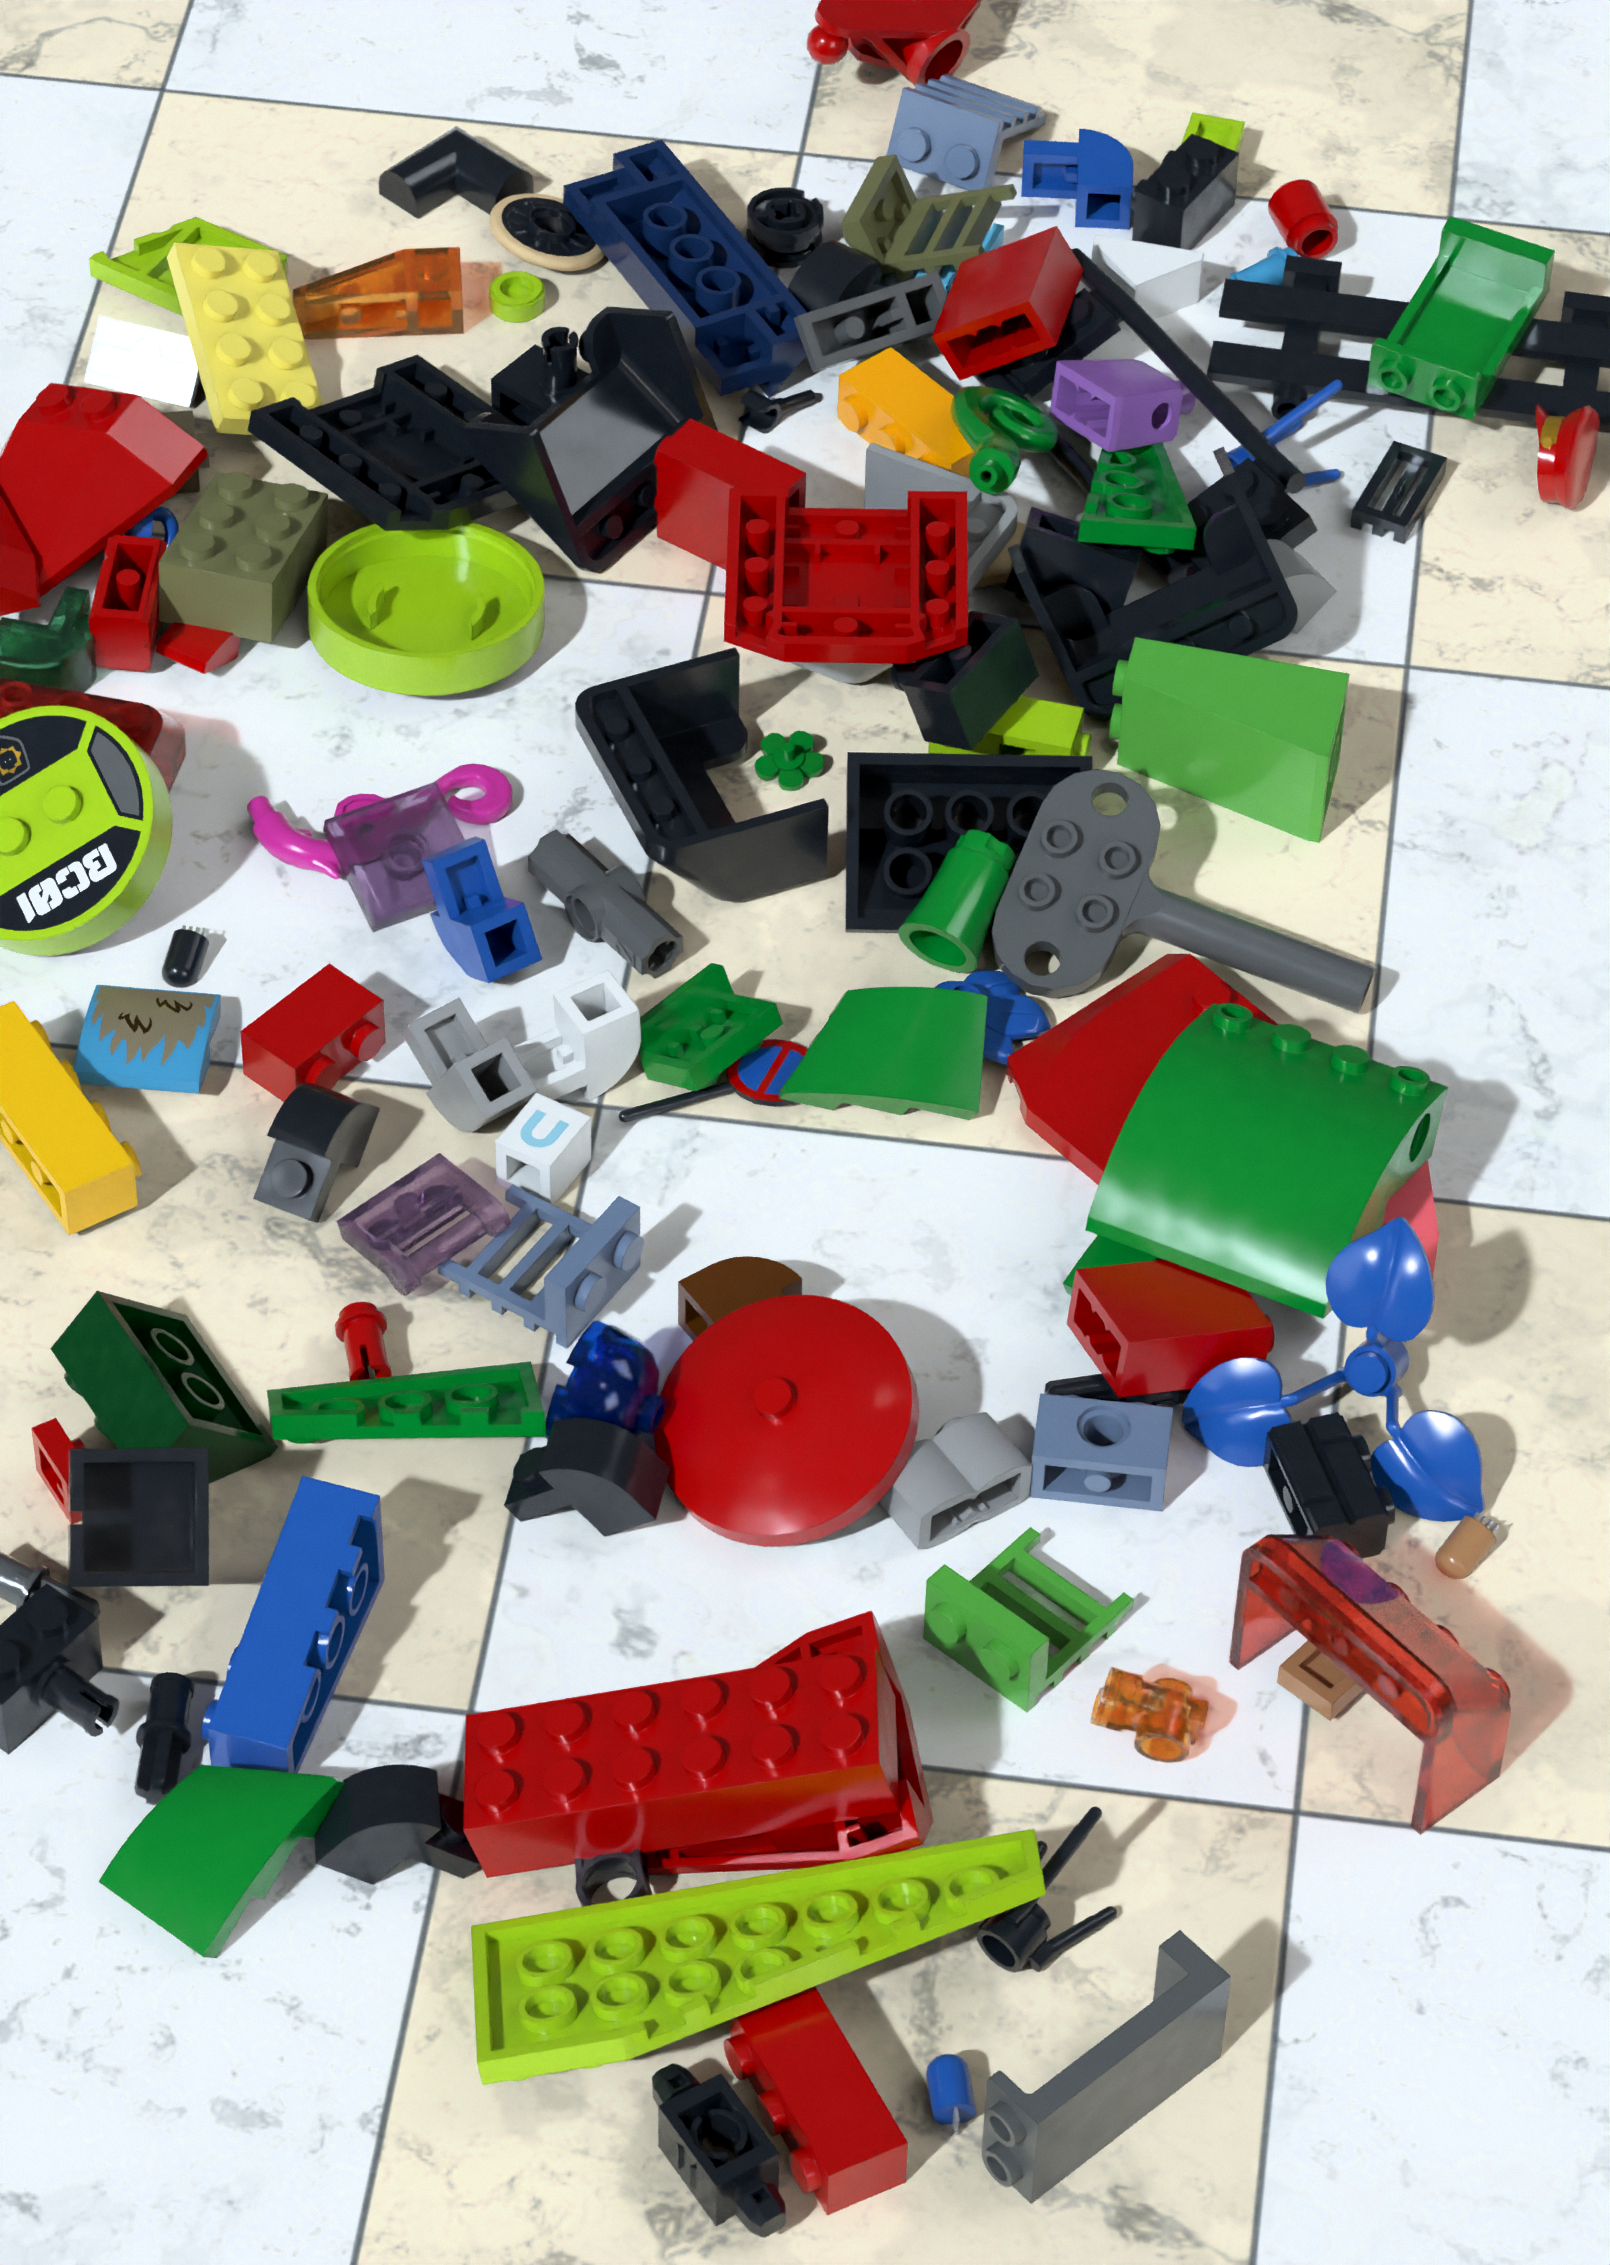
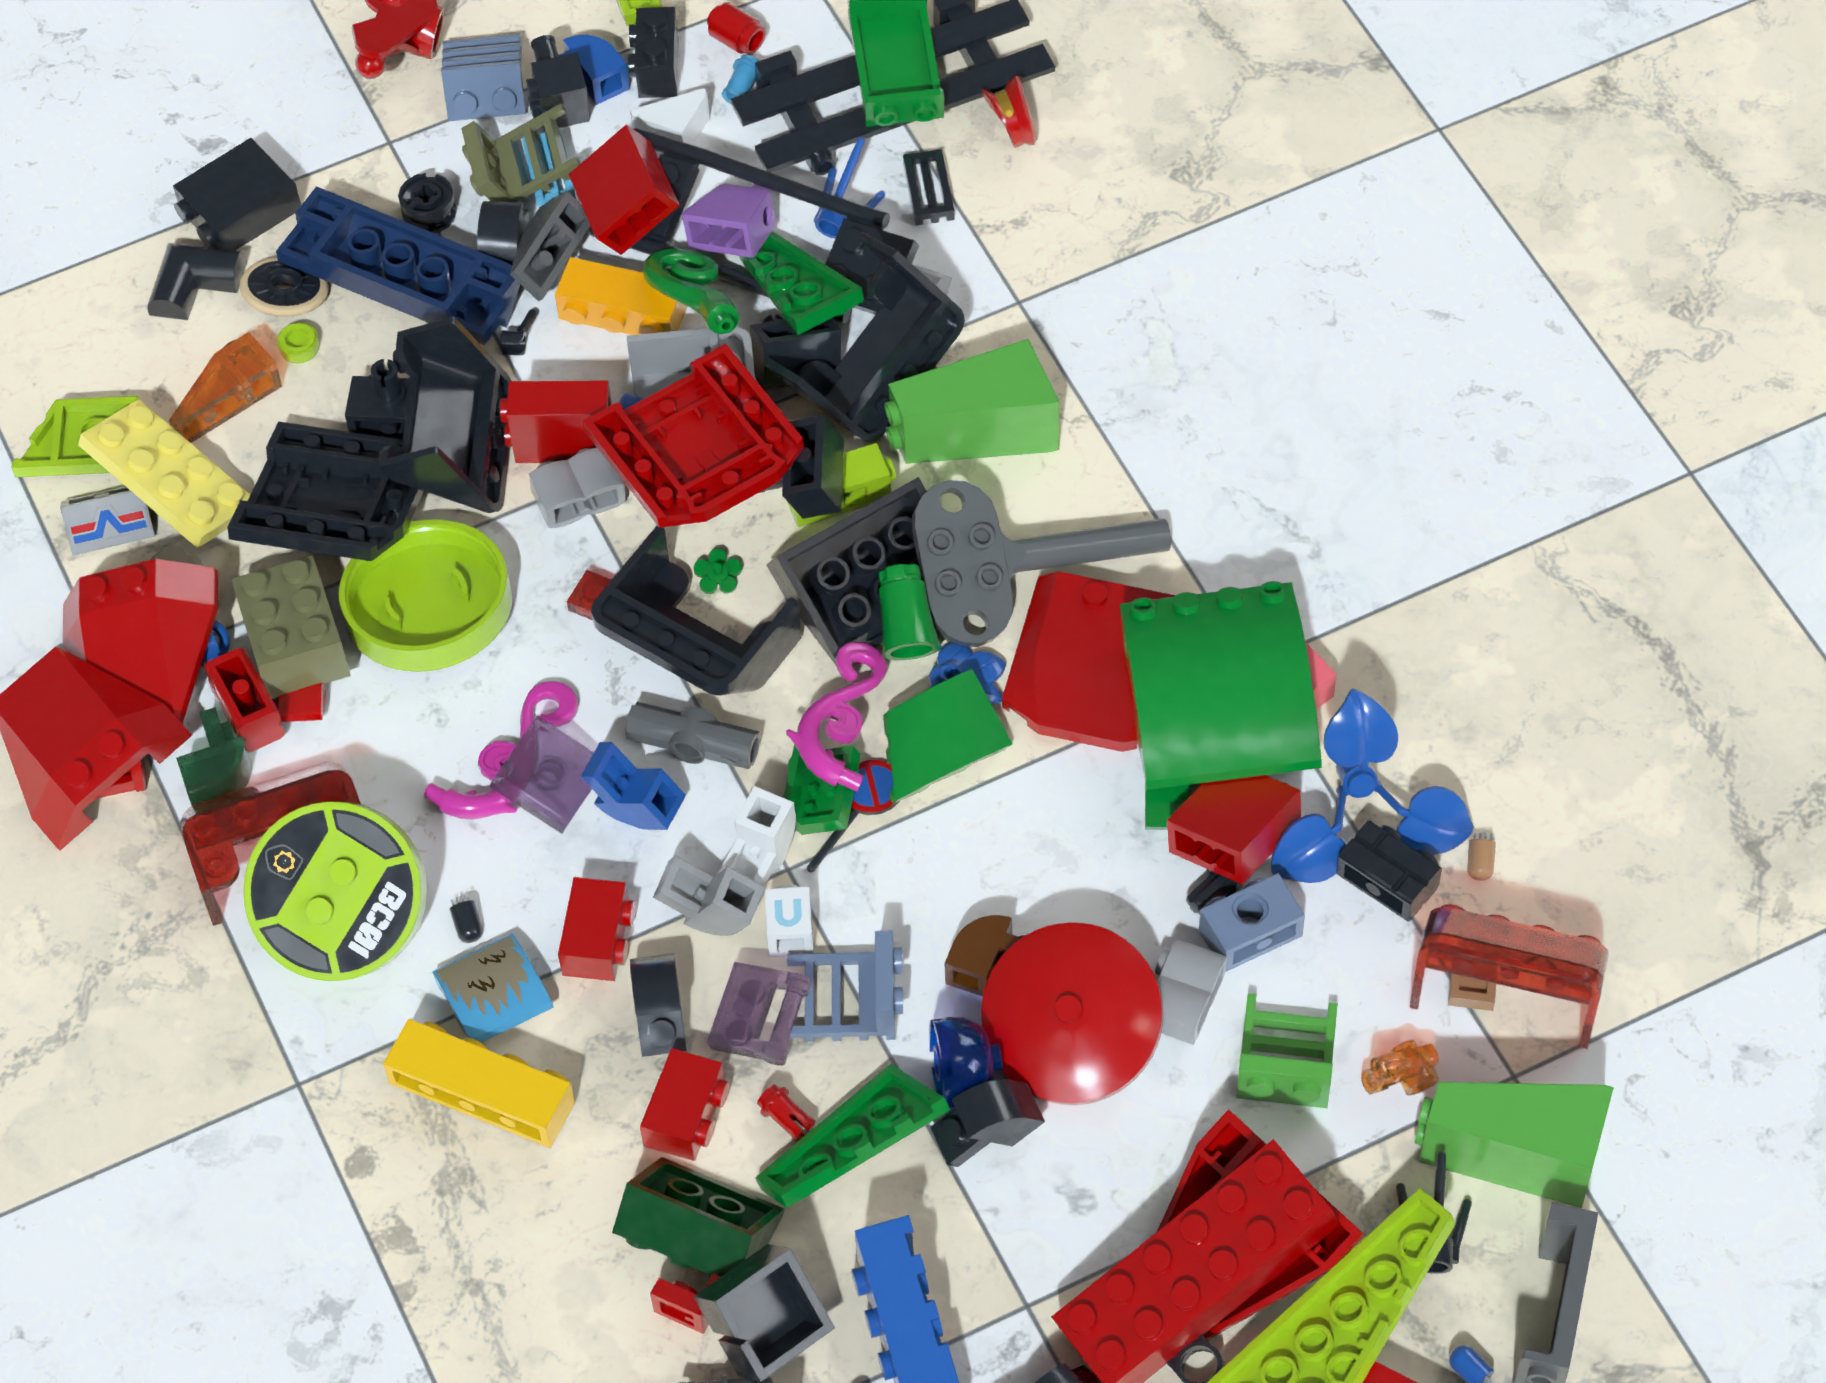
camera: 30 degrees left, 10 degrees up
none -> black brick [173,138,301,251]
none -> black brick [526,35,589,132]
none -> light grey brick [529,448,626,528]
none -> red piece [640,1048,730,1161]
none -> dark pink plant [786,642,887,792]
none -> bright green slope [1415,1082,1614,1208]

